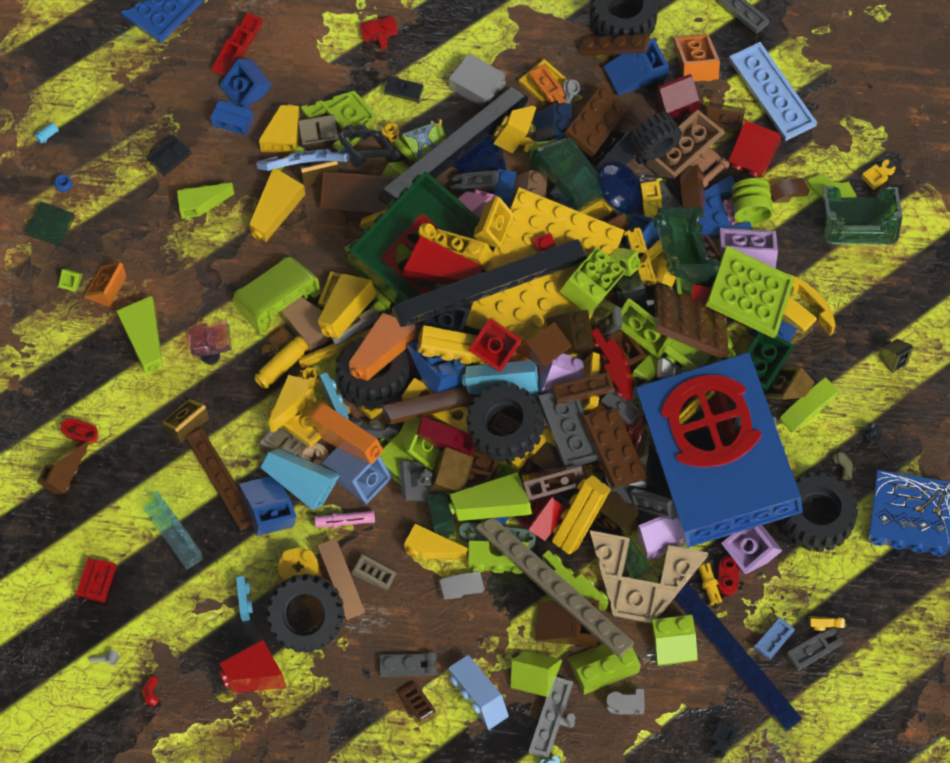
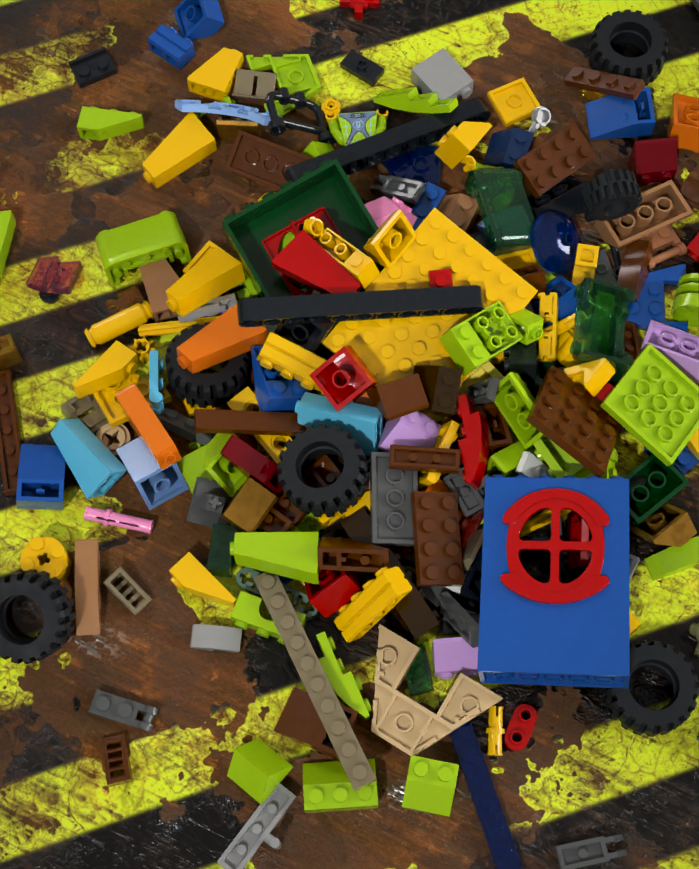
camera: 20 degrees right, 5 degrees up
light blue wedge [448,655,509,730] -> none
orange hinge [528,64,566,104] -> none
light grey leg [606,689,645,714] -> none
lavender slope [721,525,782,574] -> none
bright pink piece [723,200,737,226] -> none
medium blue plate [754,617,795,660] -> none
yellow plate [808,616,845,631] -> none
none -> lime slope [373,87,459,114]
none -> yellow slope [564,358,615,396]

